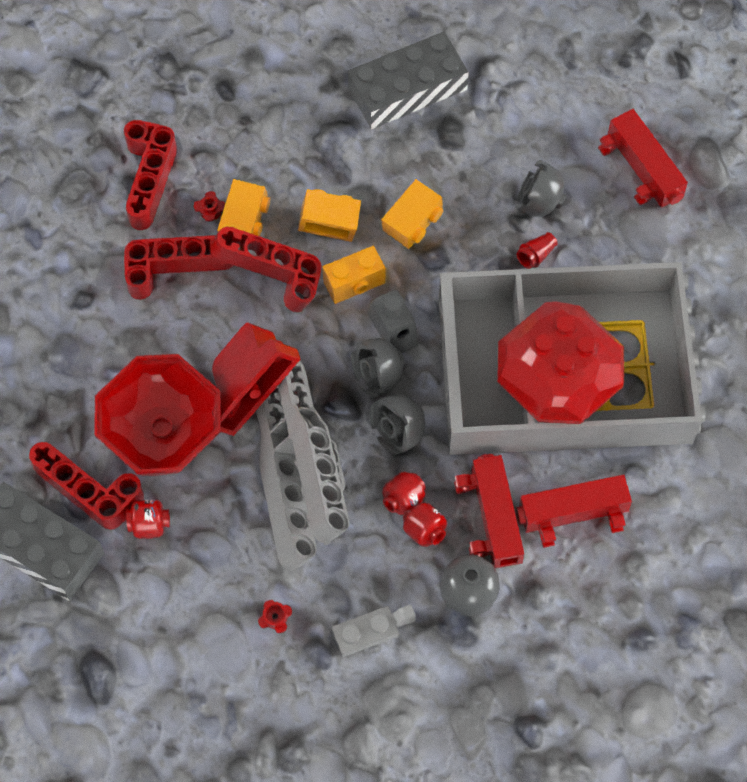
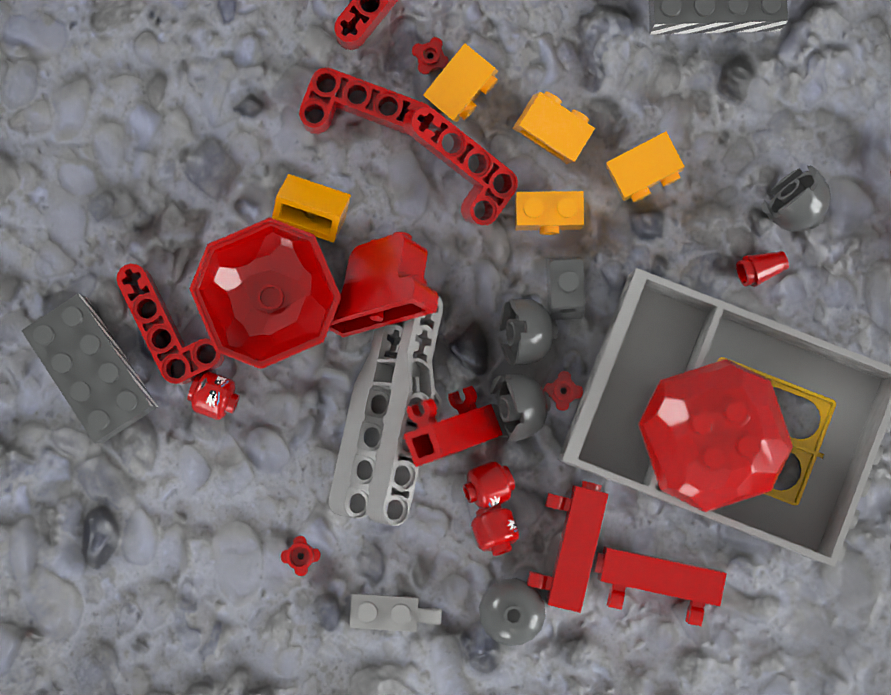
camera: 25 degrees right, 20 degrees up
none -> light orange brick [272,174,351,243]
none -> red brick [403,386,503,468]
none -> red plate [543,371,583,411]

